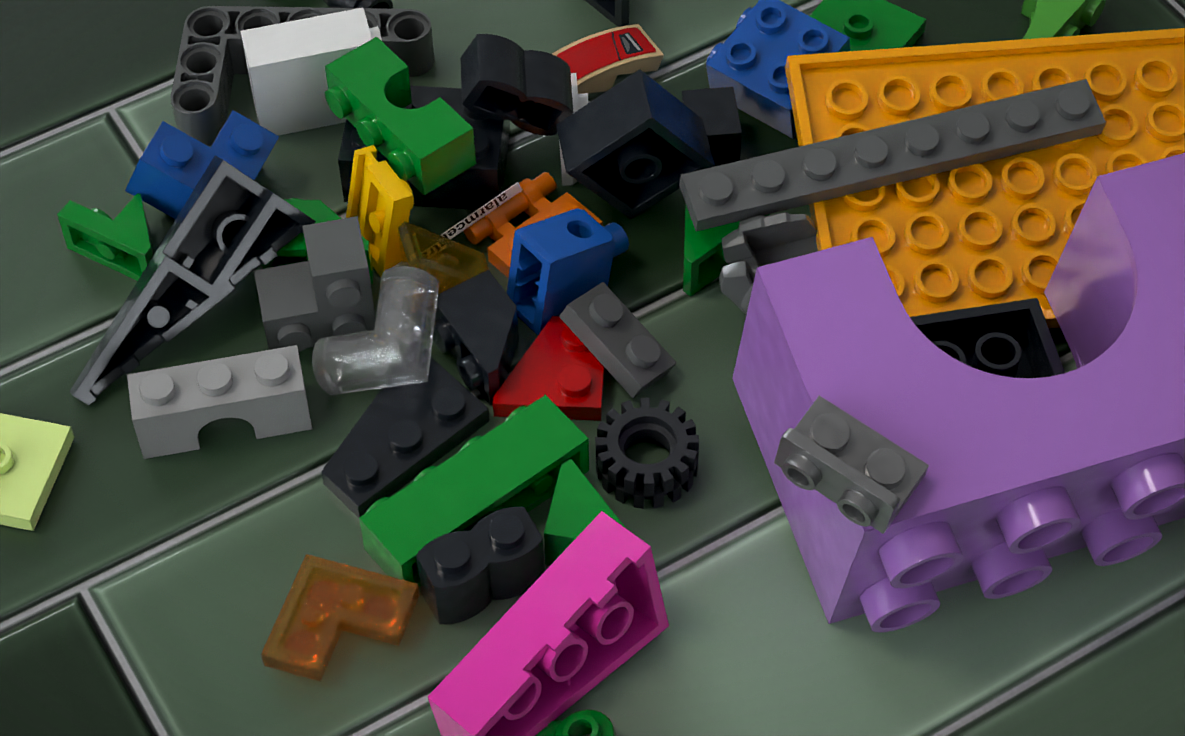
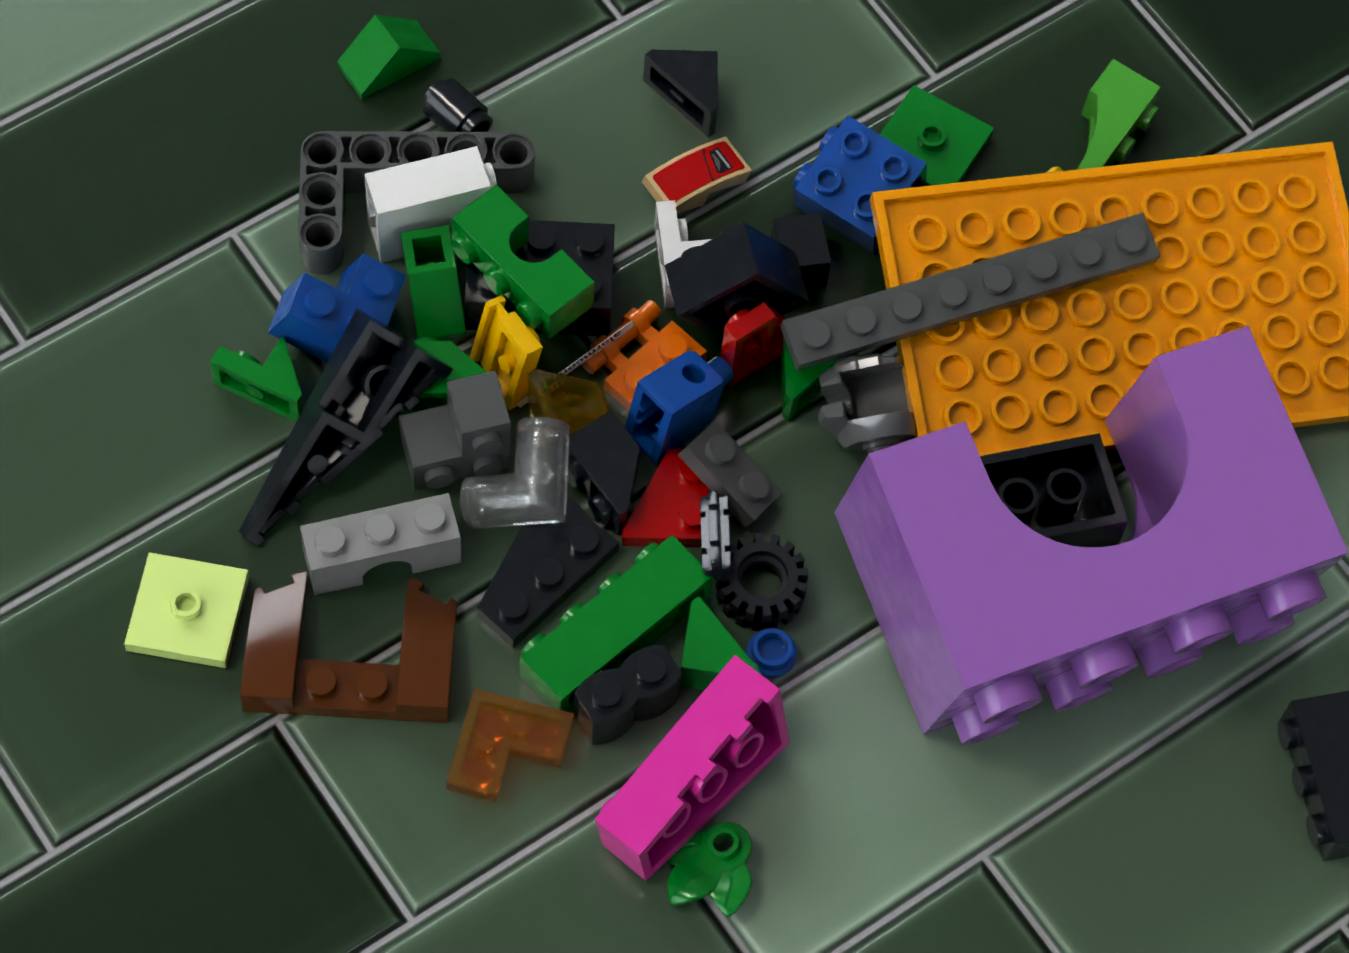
camera: 10 degrees left, 10 degrees up
black brick [460,34,574,136] -> none
flat silver bracket [774,395,929,534] -> none
none -> reddish brown wedge [240,572,457,723]
none -> green slope [401,225,467,341]
none -> axle [700,490,732,580]
none -> red wing [721,302,786,387]
none -> blue plate [746,628,797,678]

